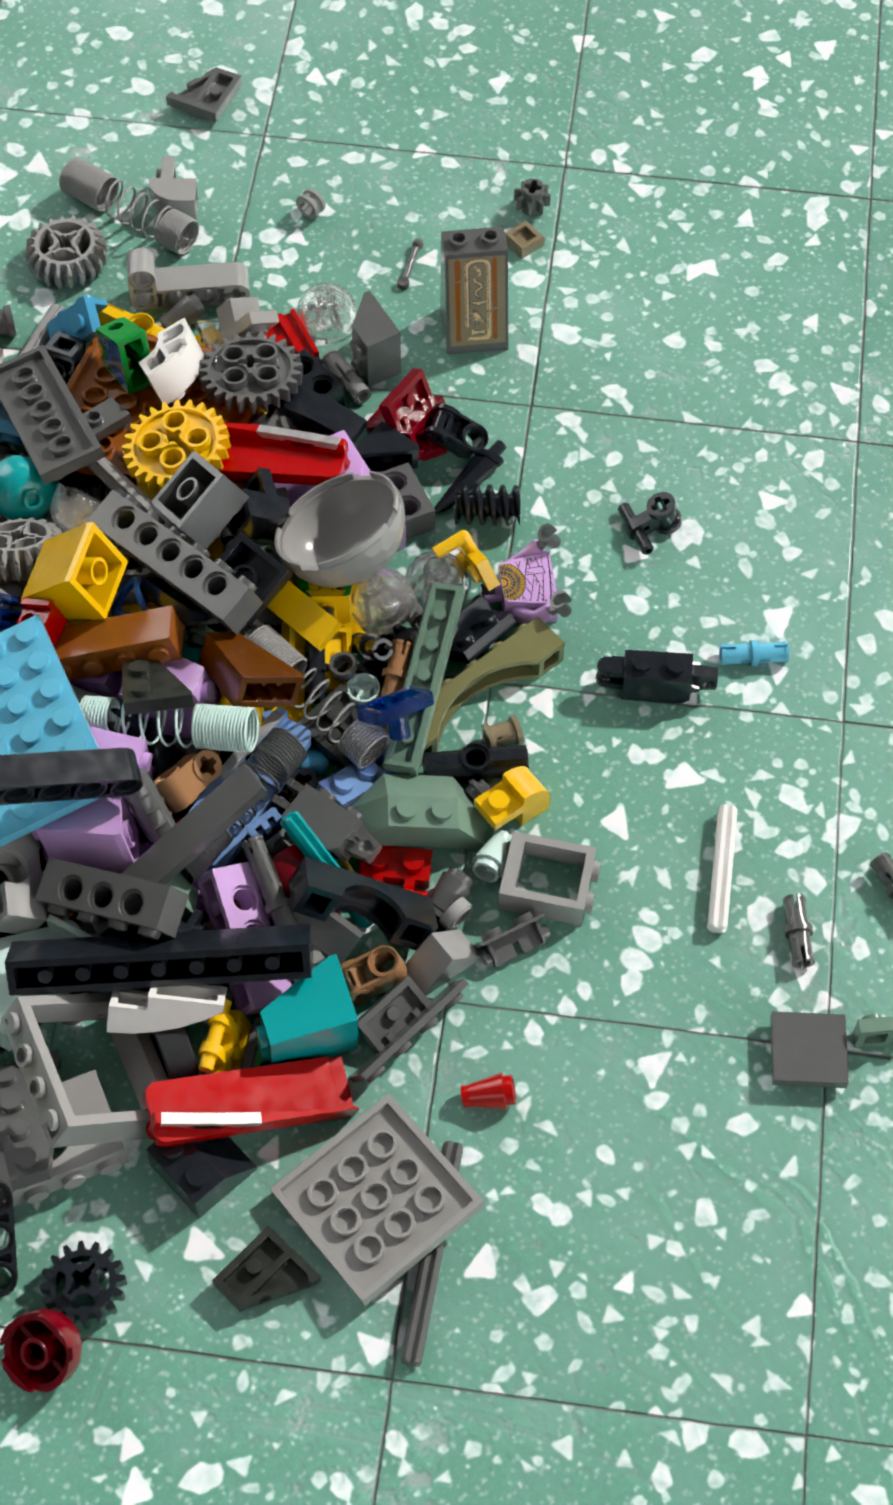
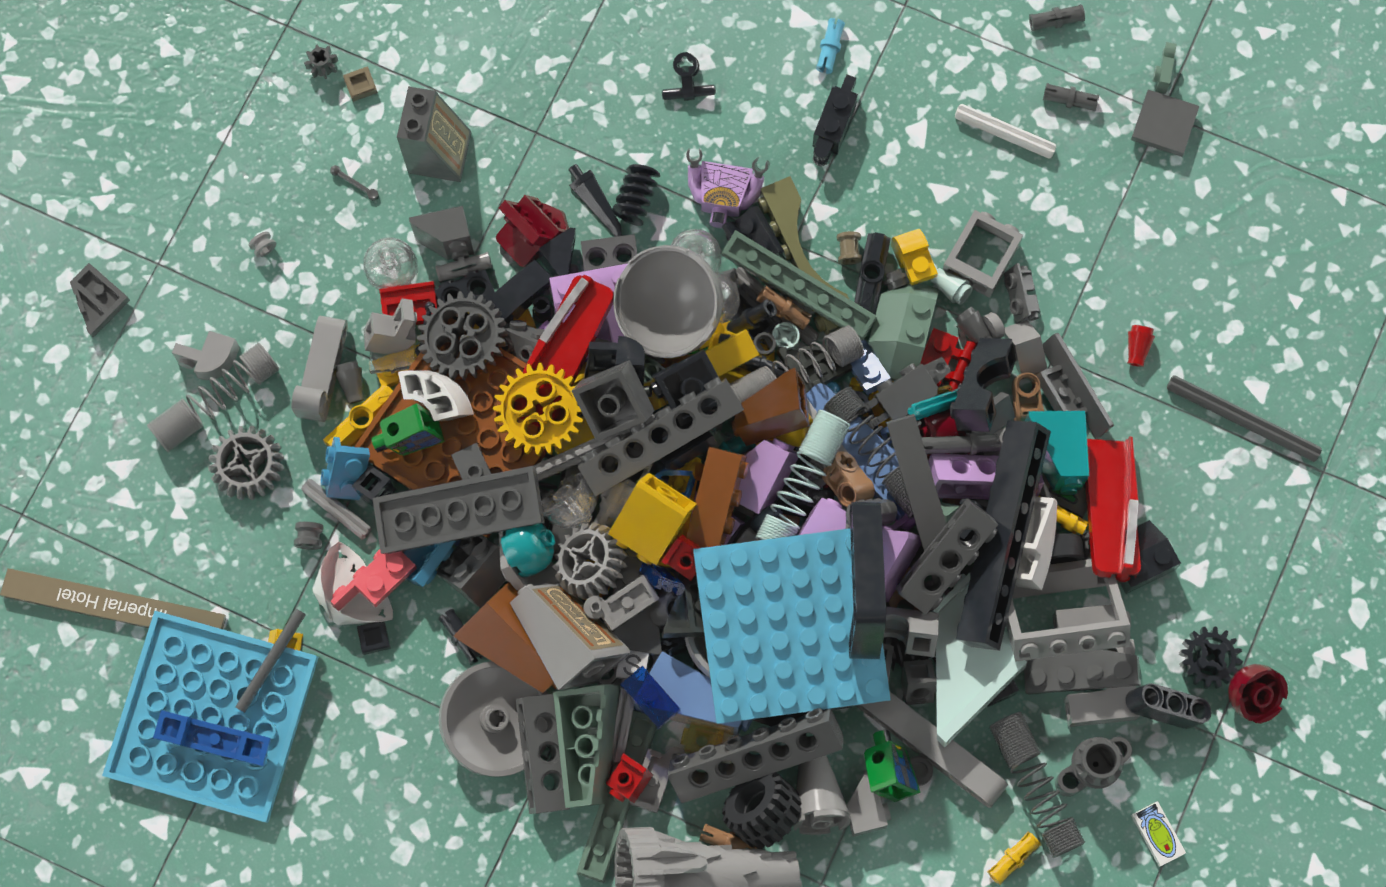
camera: 70 degrees left, 15 degrees up
pearl dark grey wing [122,659,194,715] -> none
pearl dark grey wing [212,1226,321,1312] -> none
light grey plate [270,1093,486,1306] -> none
clear blue tile [356,686,434,741] -> none
black piece [423,403,489,458] -> none
yellow plate [432,530,500,591] -> none

